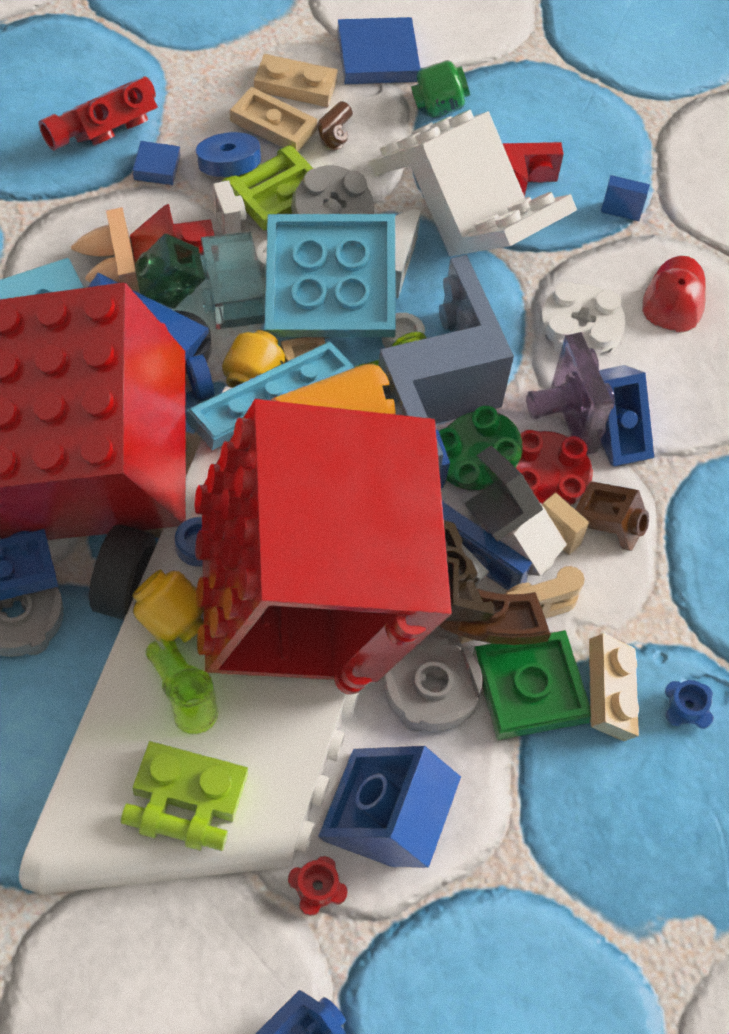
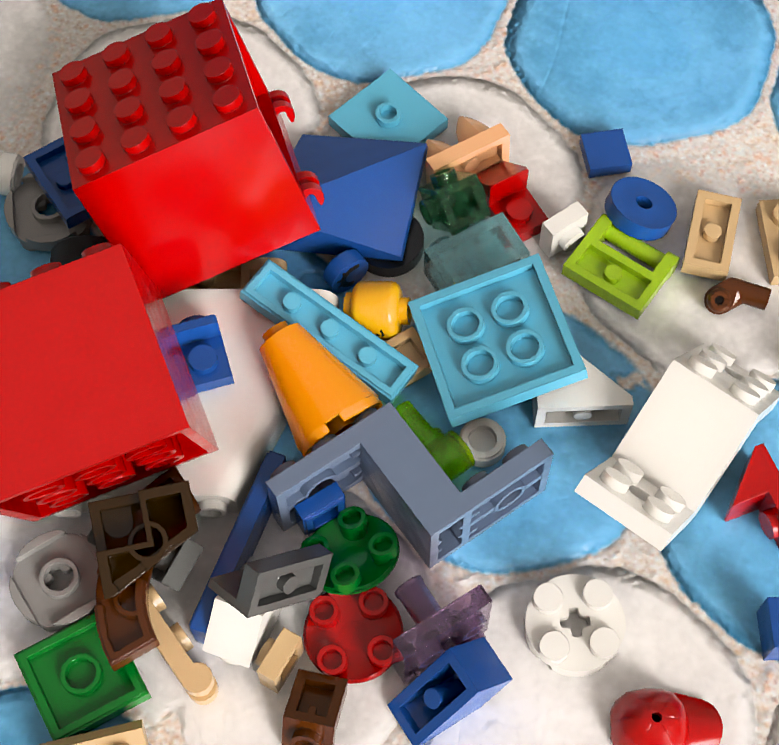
camera: 80 degrees right, 5 degrees up
red brick [38,76,158,151] -> none
light grey plate [291,165,374,214] -> none

